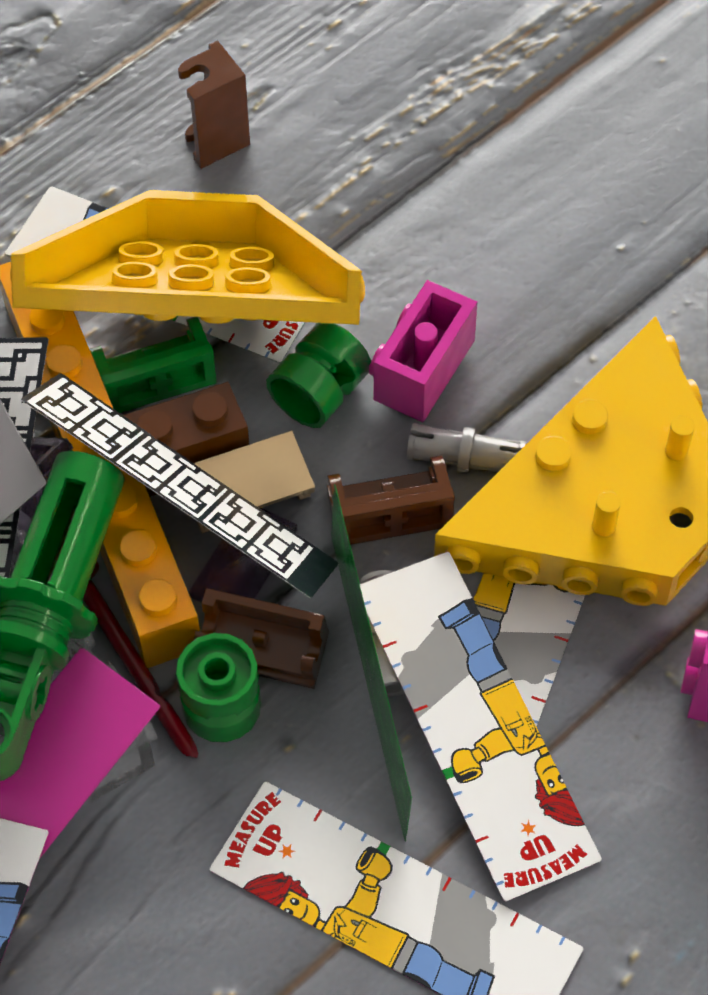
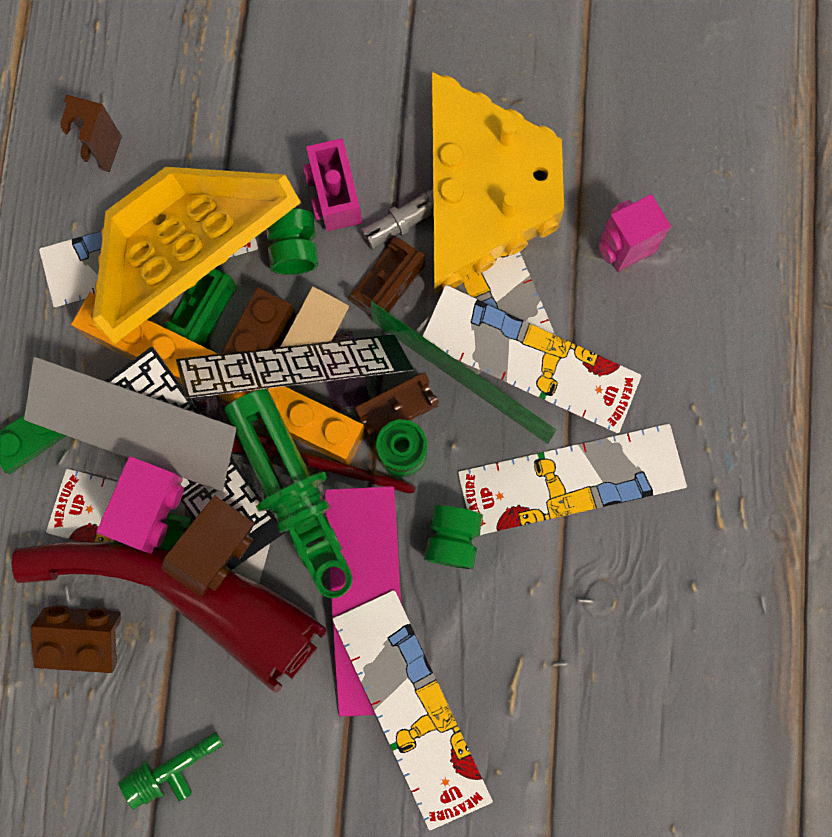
camera: 40 degrees left, 20 degrees up
none -> green wheel [424,505,483,570]

